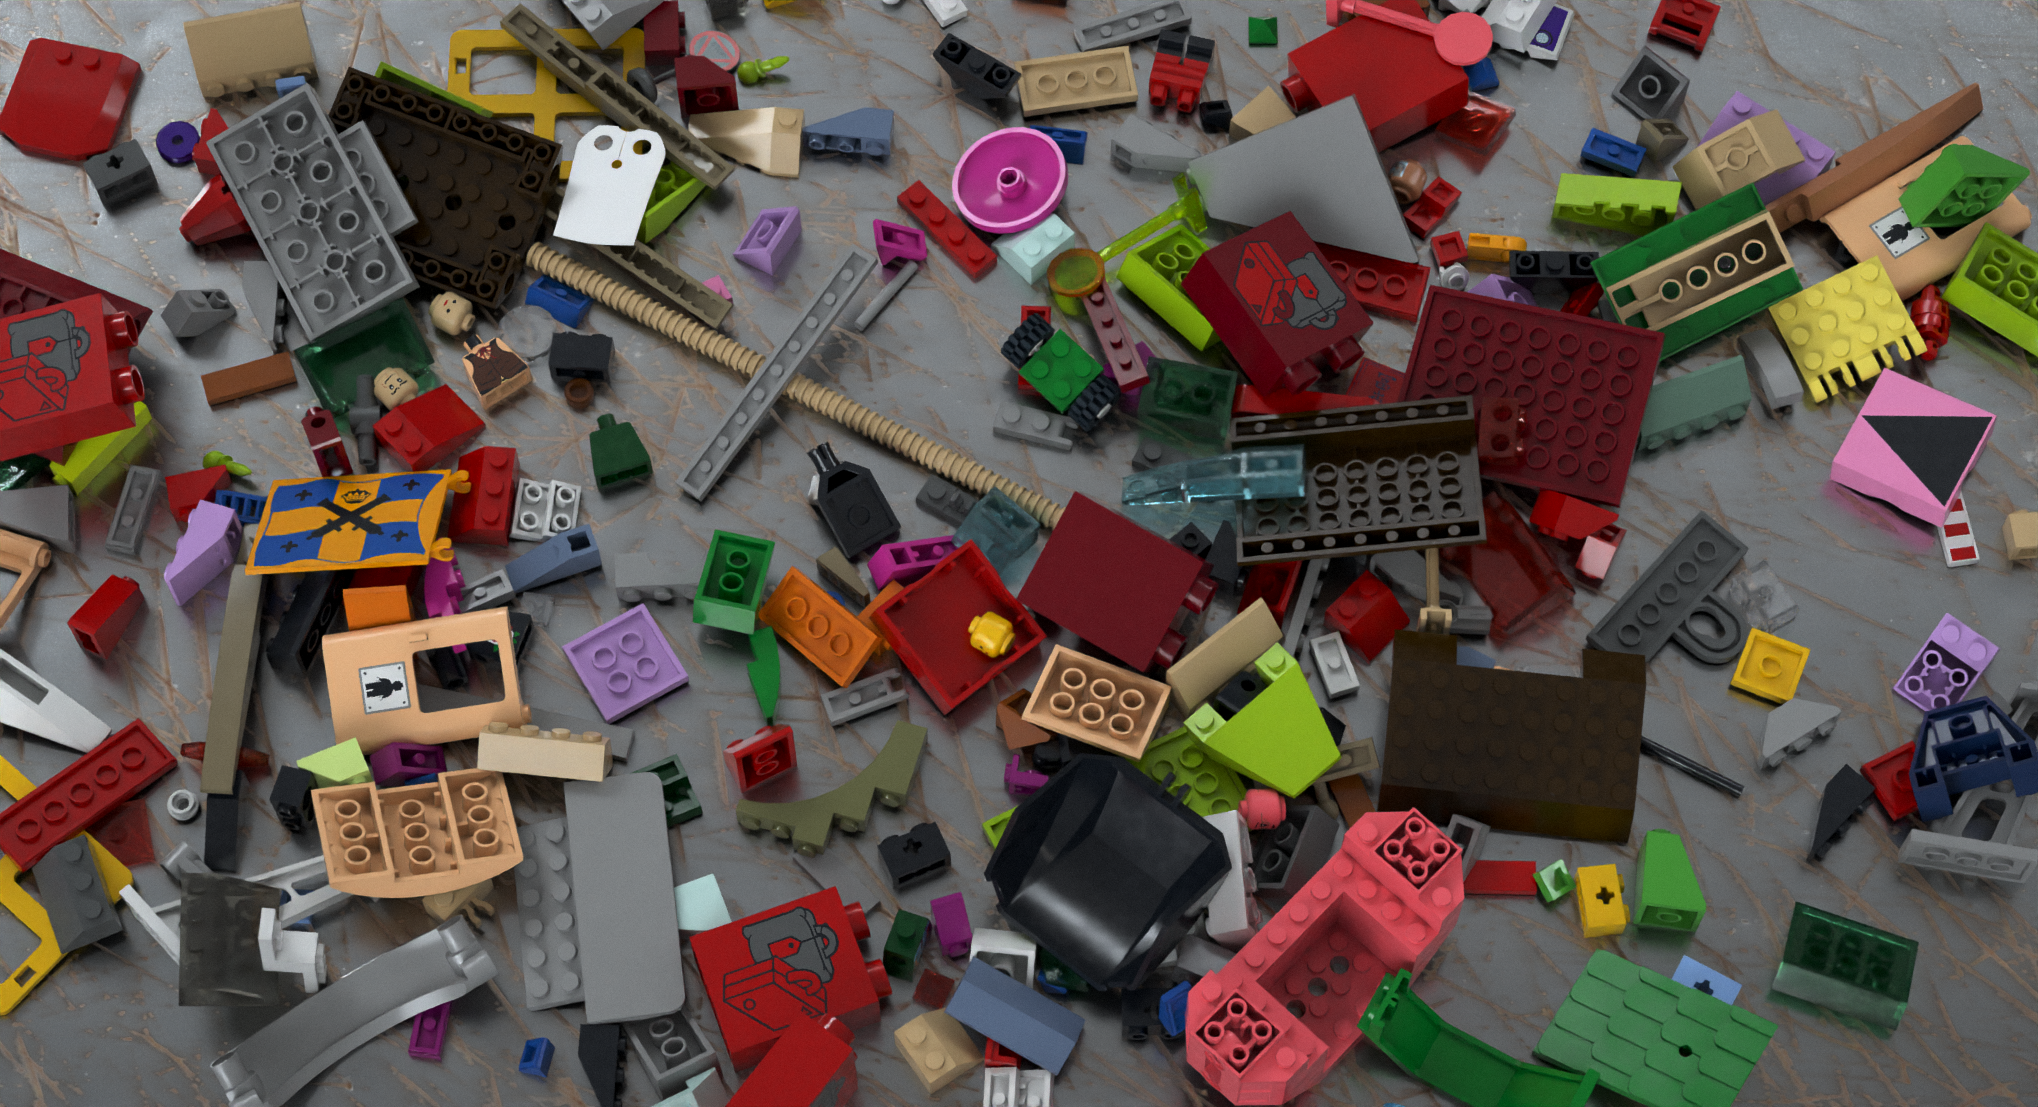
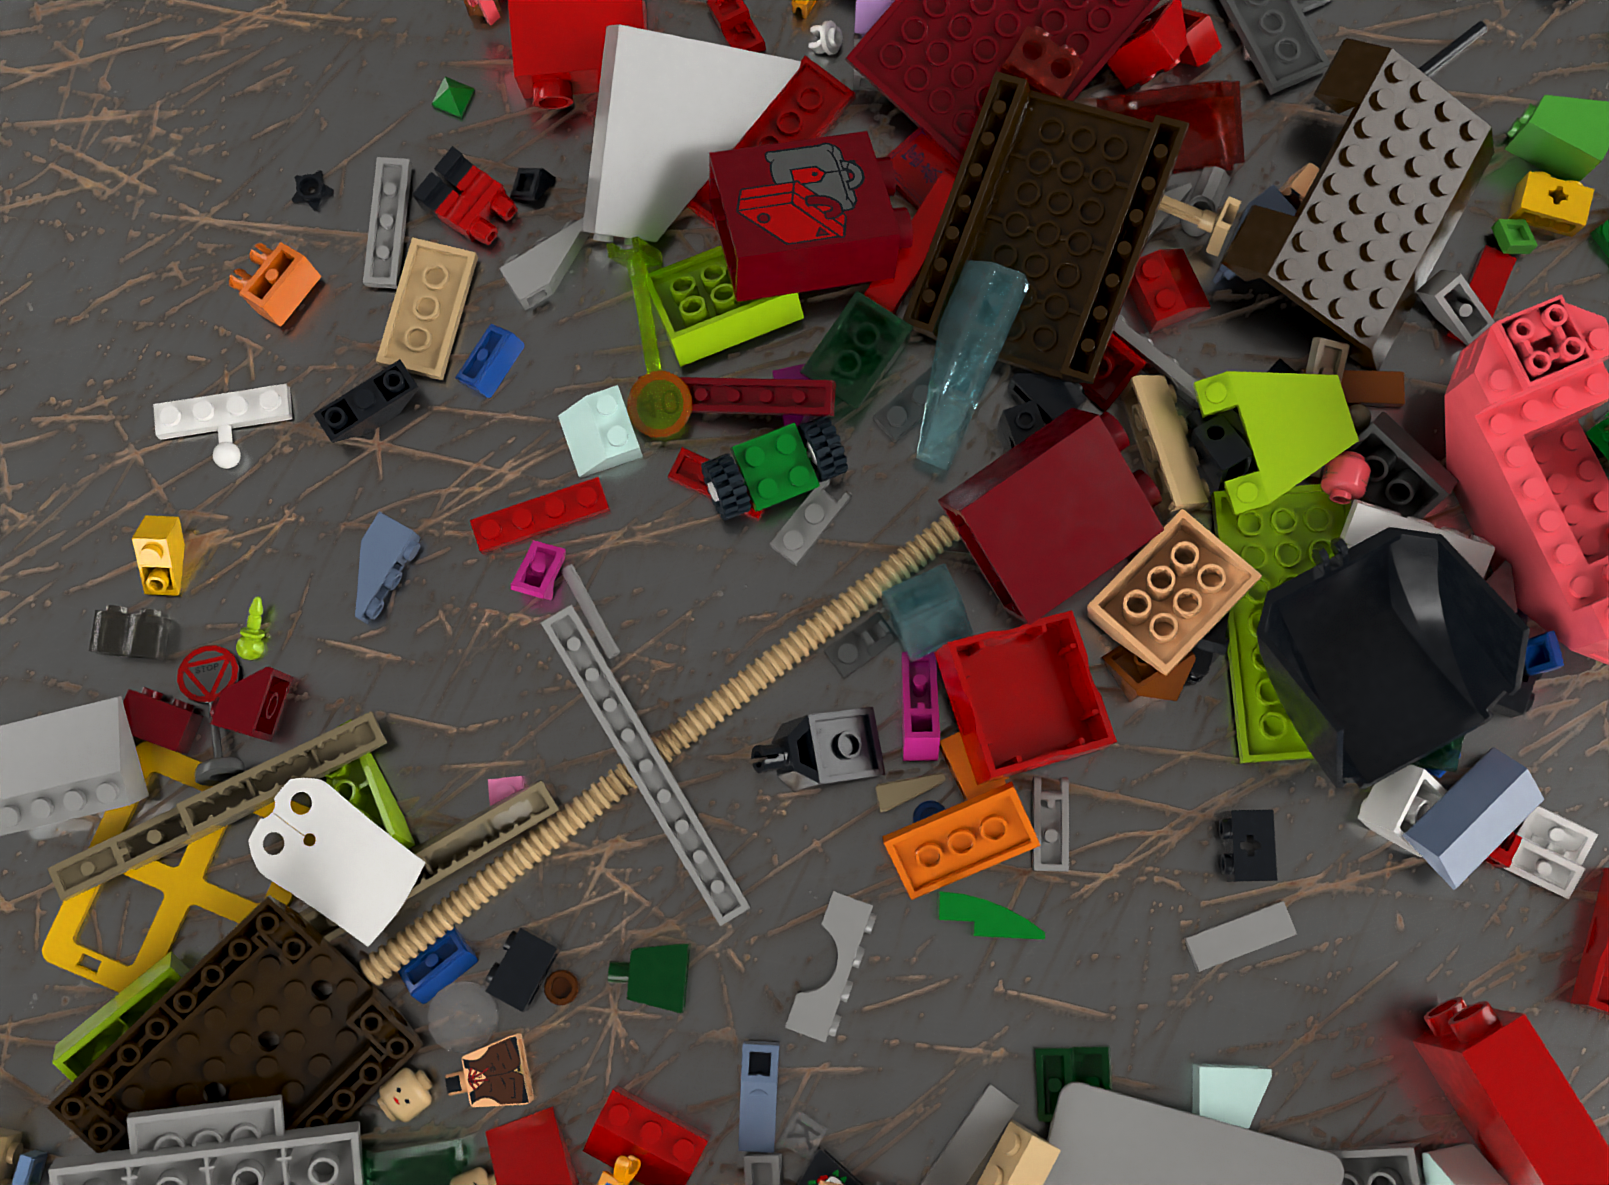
camera: 65 degrees left, 15 degrees up
white slope [509,478,582,542] -> none
lavender plate [562,603,689,724] -> none
tan wedge [688,107,806,178] -> none
brick [689,886,892,1073] -> none
green slope [693,529,775,635] -> none
red slope [723,724,797,793] -> none
lavender slope [733,206,802,276] -> none
olive arch [736,720,928,858] -> none
dark green torso [883,909,933,983] -> none
tan slope [894,1008,984,1095] -> none
clear red tile [912,968,955,1010] -> none
magenta slope [930,892,973,957] -> none
dark pink dish [952,127,1068,234] -> none
yellow head [968,611,1016,658] -> none
magenta bracket [1004,754,1048,797] -> none
tan torso [1229,86,1296,140] -> none
white plate [1309,631,1360,699] -> none
nougat head [1388,159,1427,204] -> none
red plate [1430,231,1468,267] -> none

